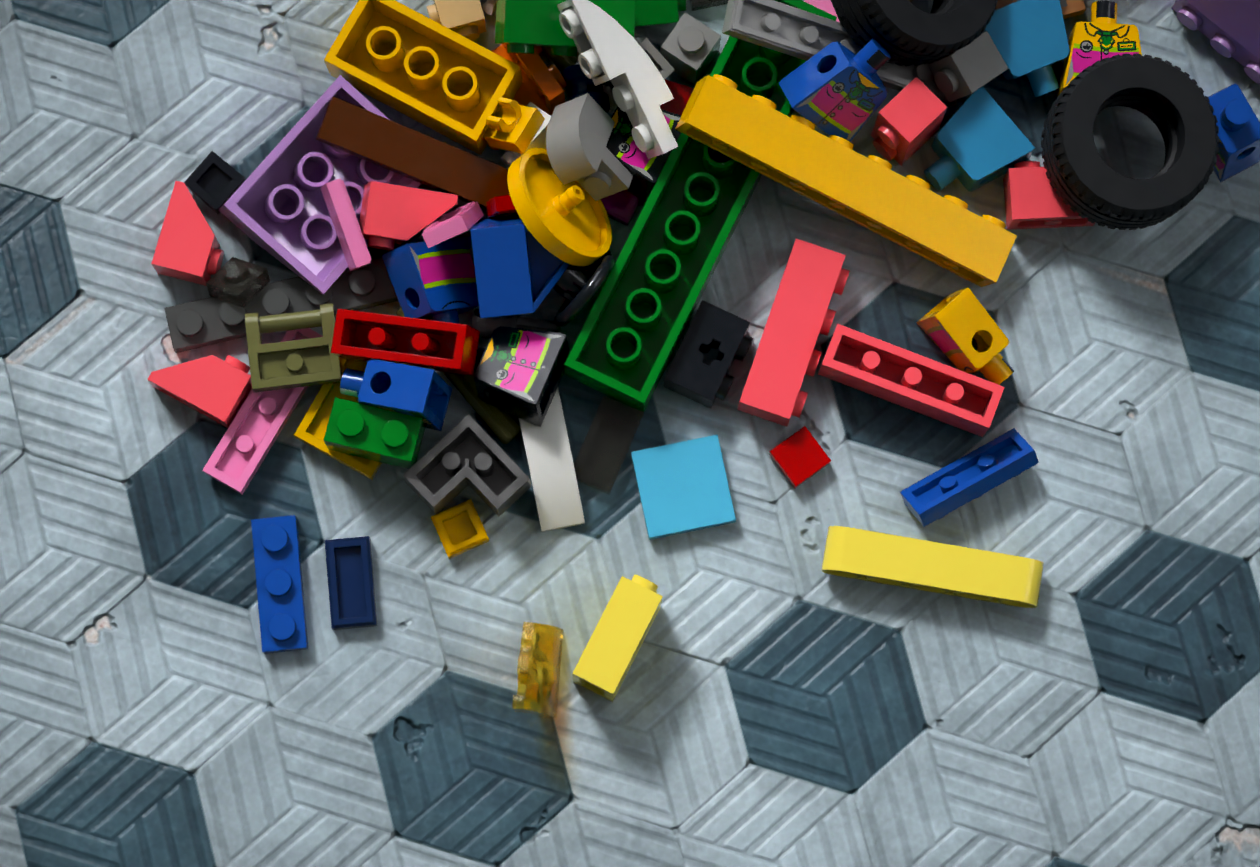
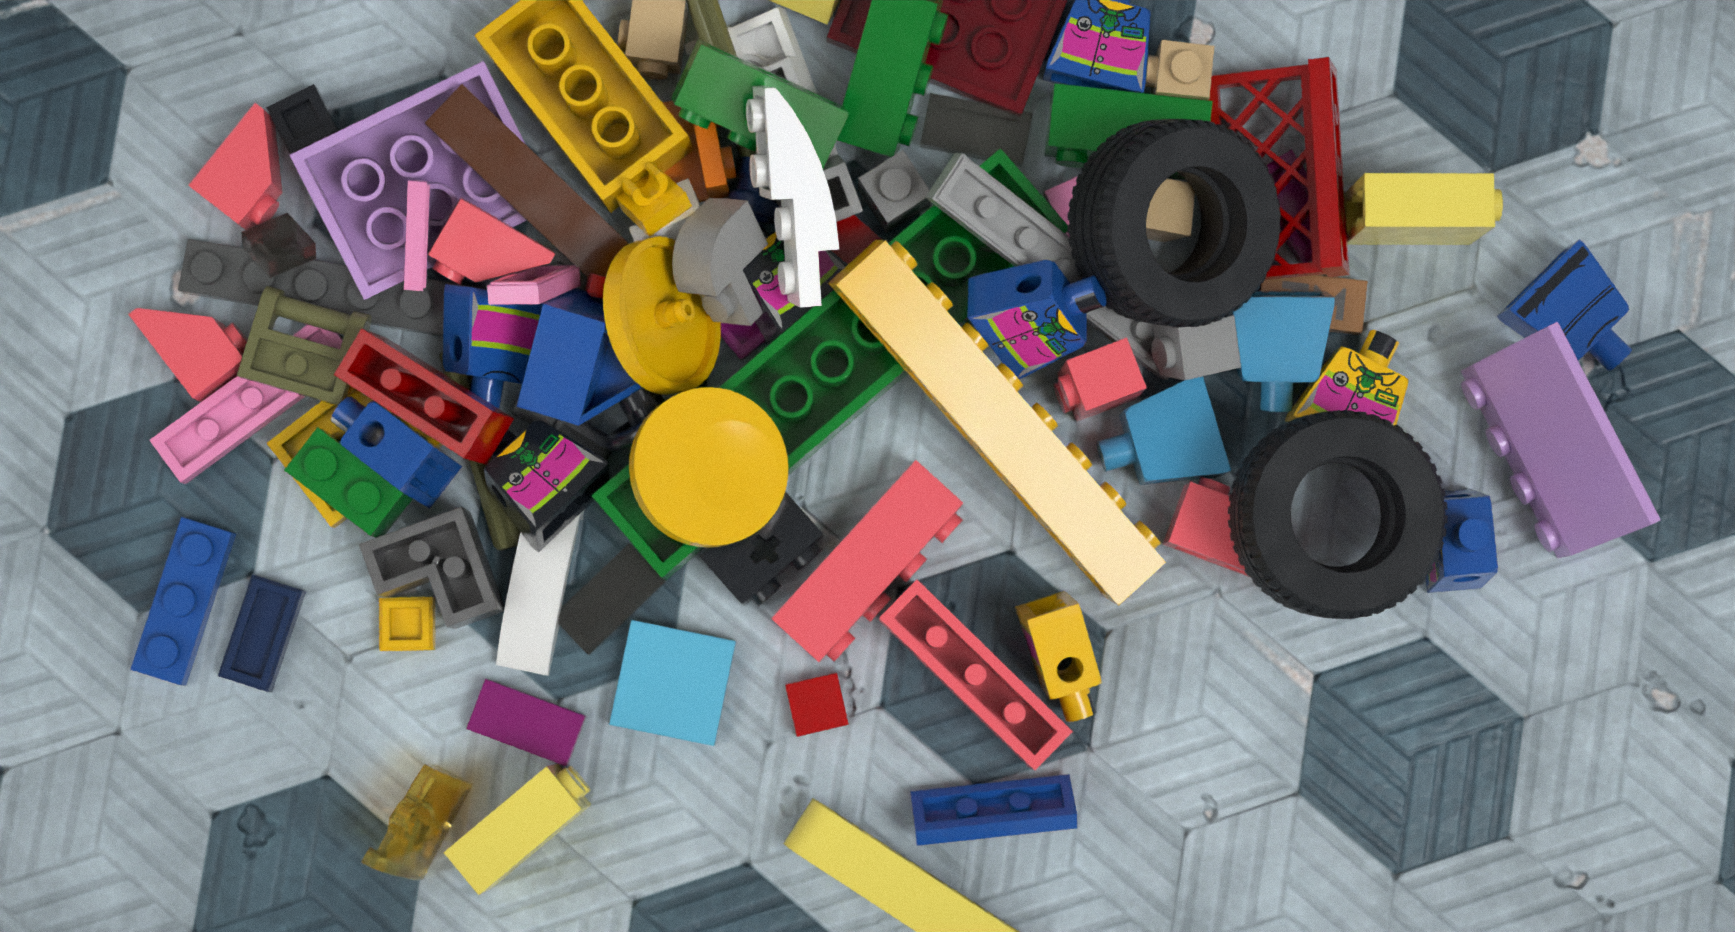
camera: 20 degrees right, 5 degrees up
none -> magenta tile [466,679,587,766]
none -> yellow piece [629,387,788,548]

